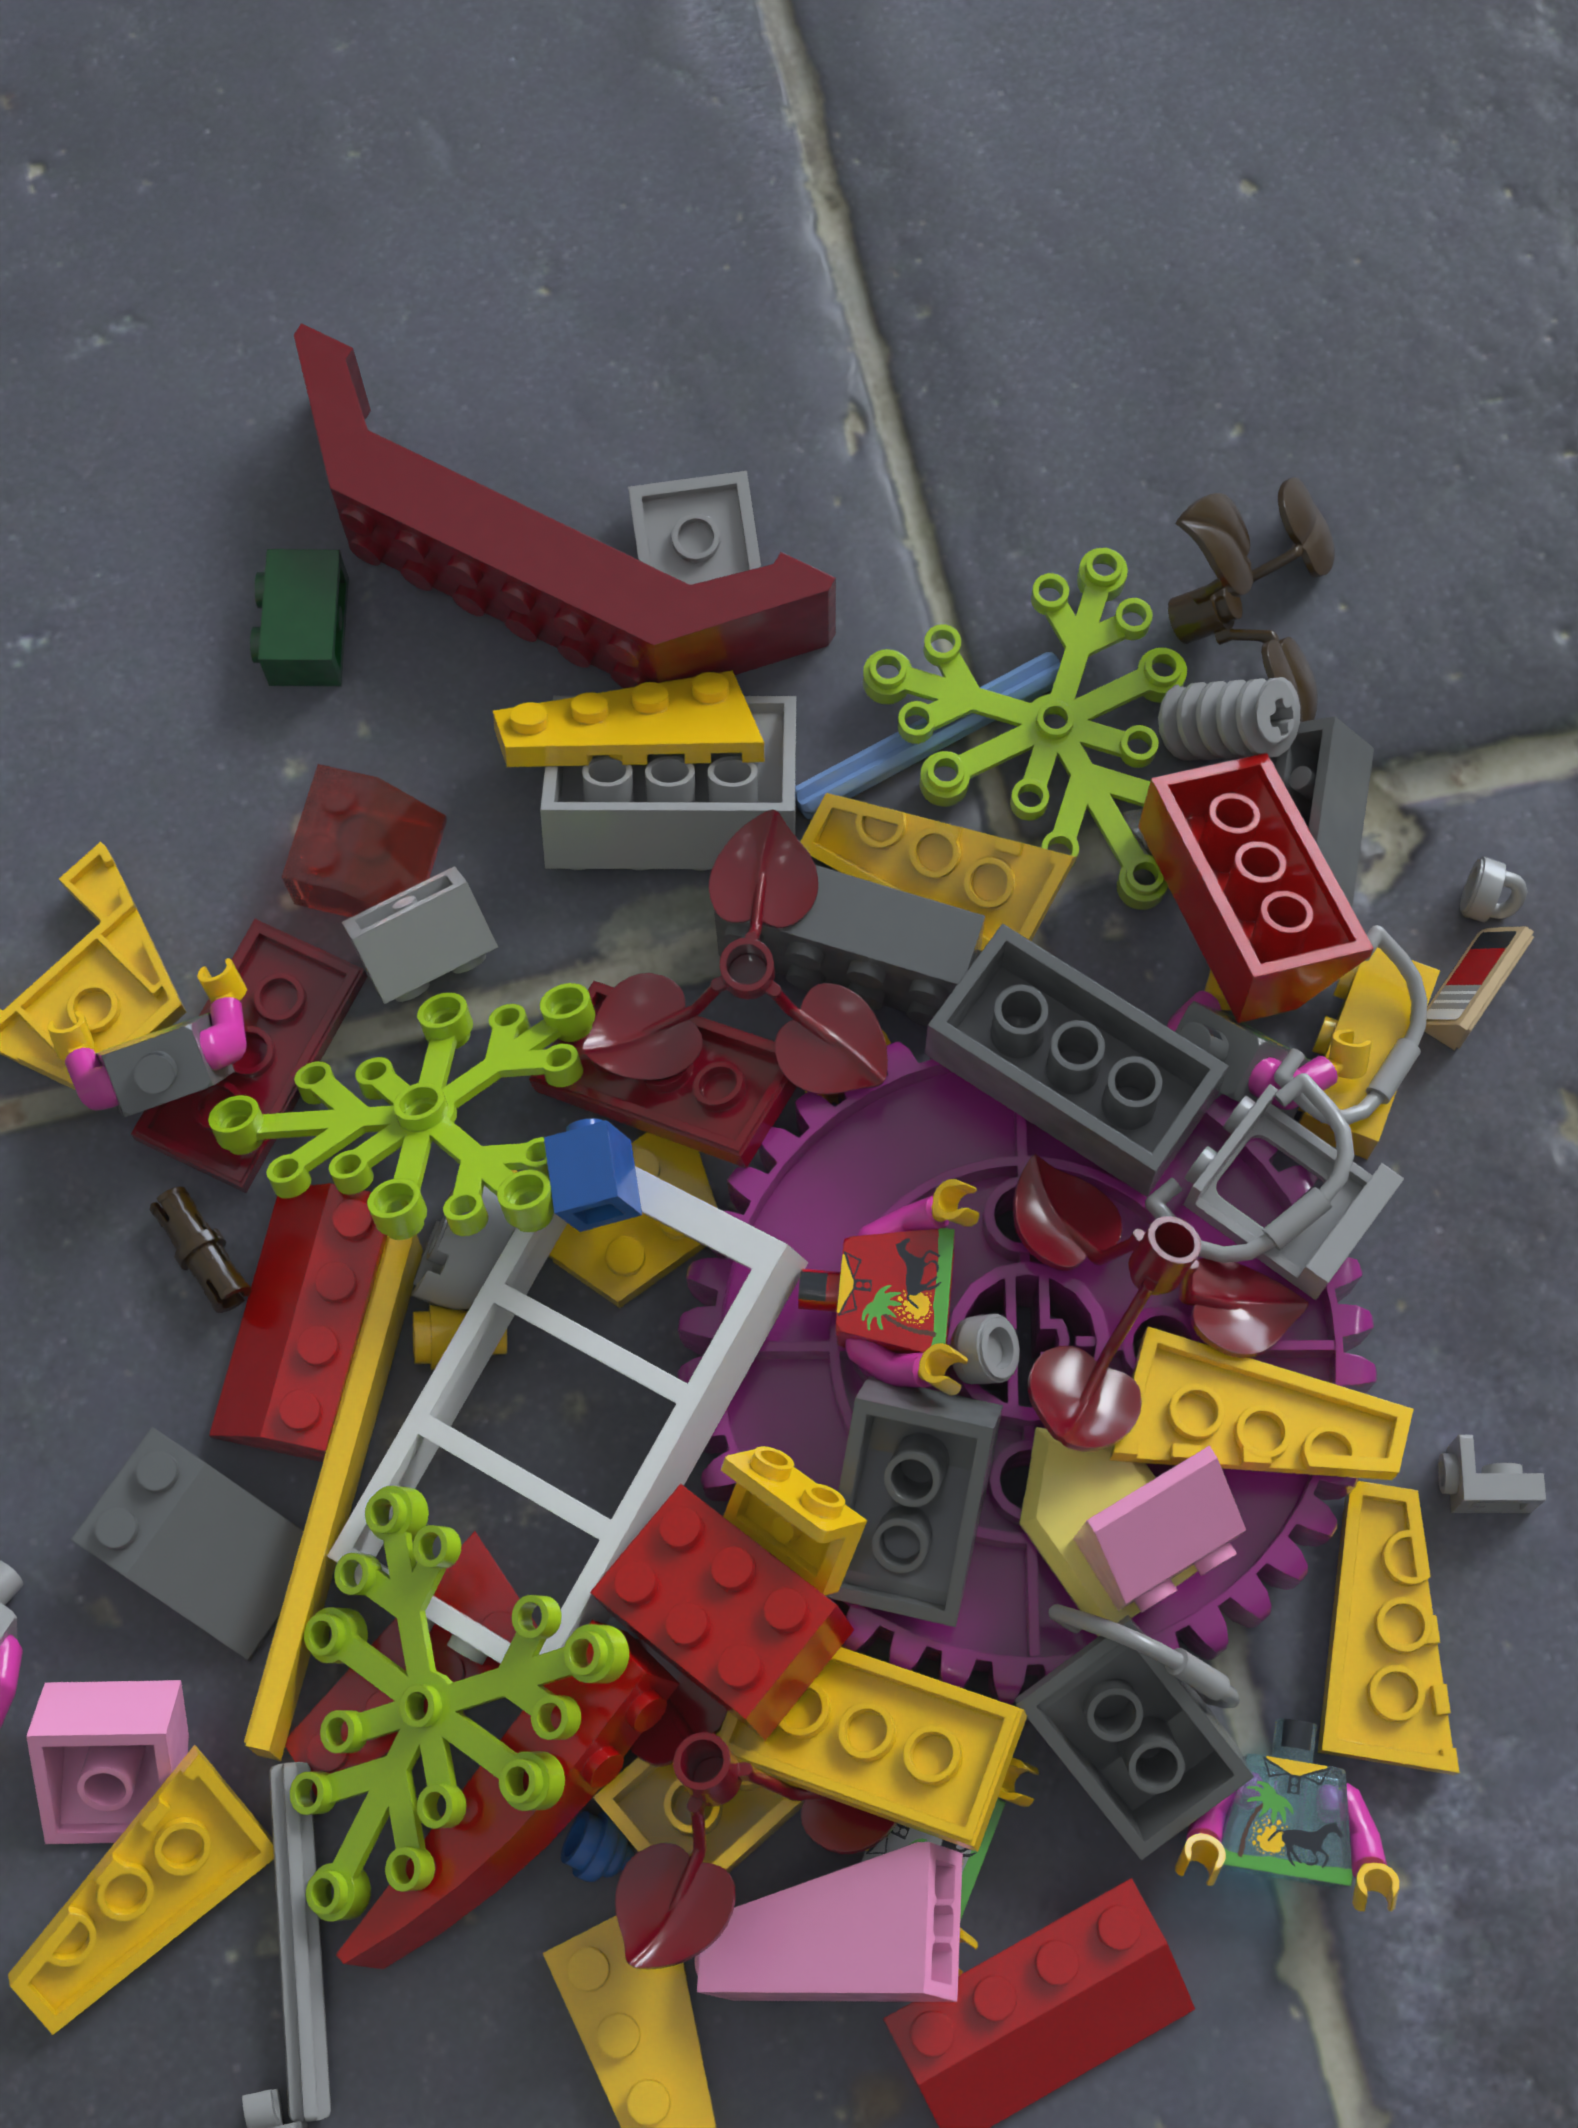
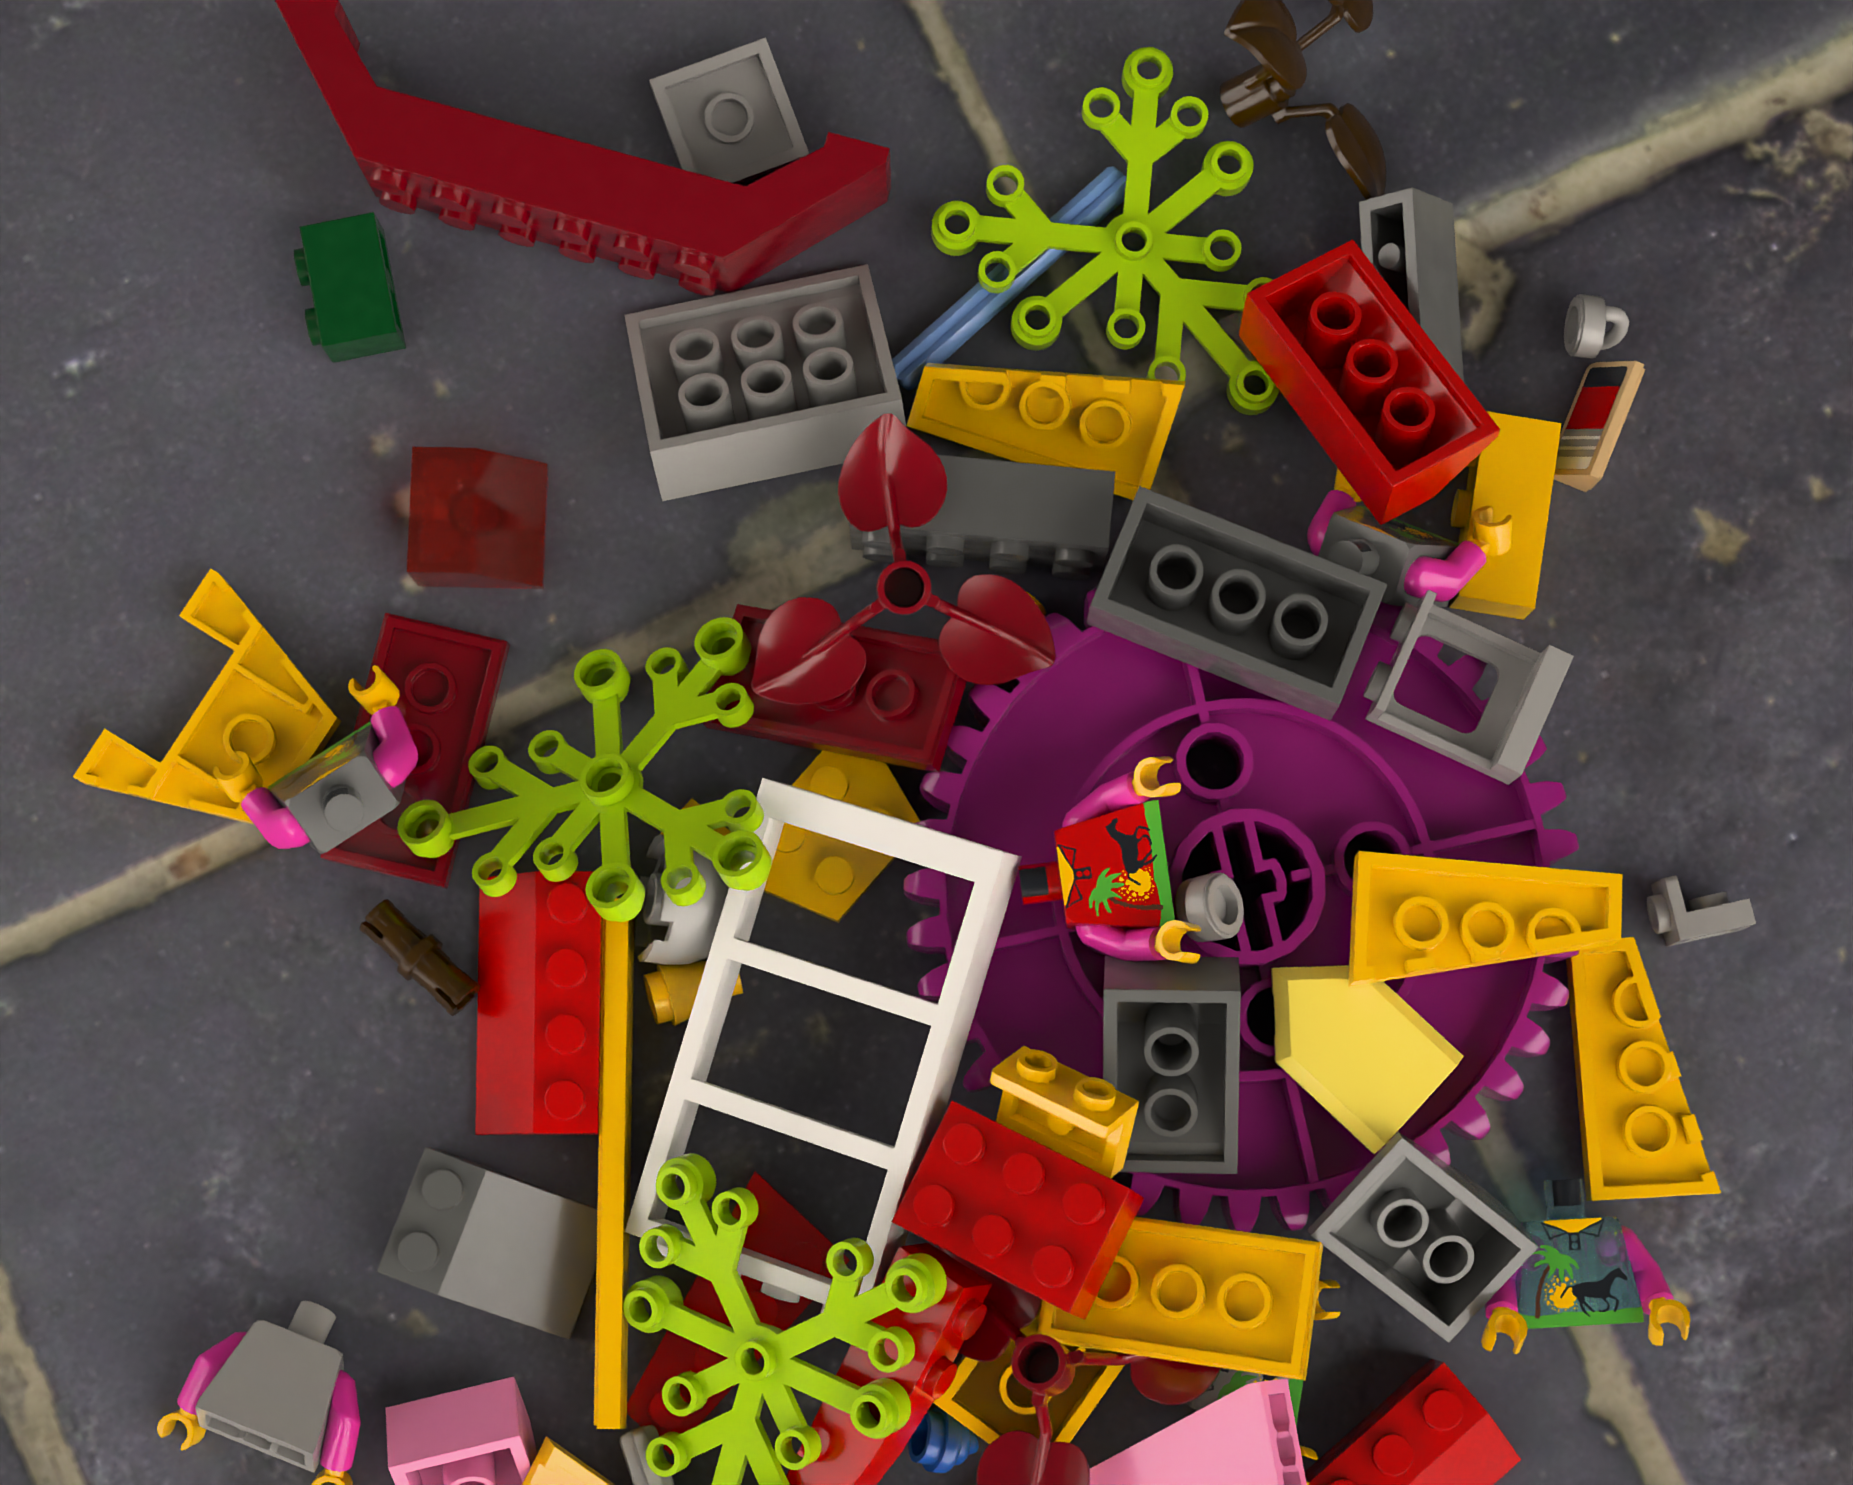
camera: 15 degrees left, 10 degrees up
light grey brick [342,866,498,1004] -> none
yellow wing [493,670,765,767] -> none
blue brick [544,1119,642,1232] -> none
dark red plant [1013,1154,1309,1452] -> none
light grey piece [1049,1604,1240,1708] -> none
bright pink slope [1073,1446,1246,1613] -> none
light grey piece [1145,1073,1354,1263] -> none
light grey piece [1158,677,1300,761] -> none
light grey piece [1274,925,1428,1125] -> none

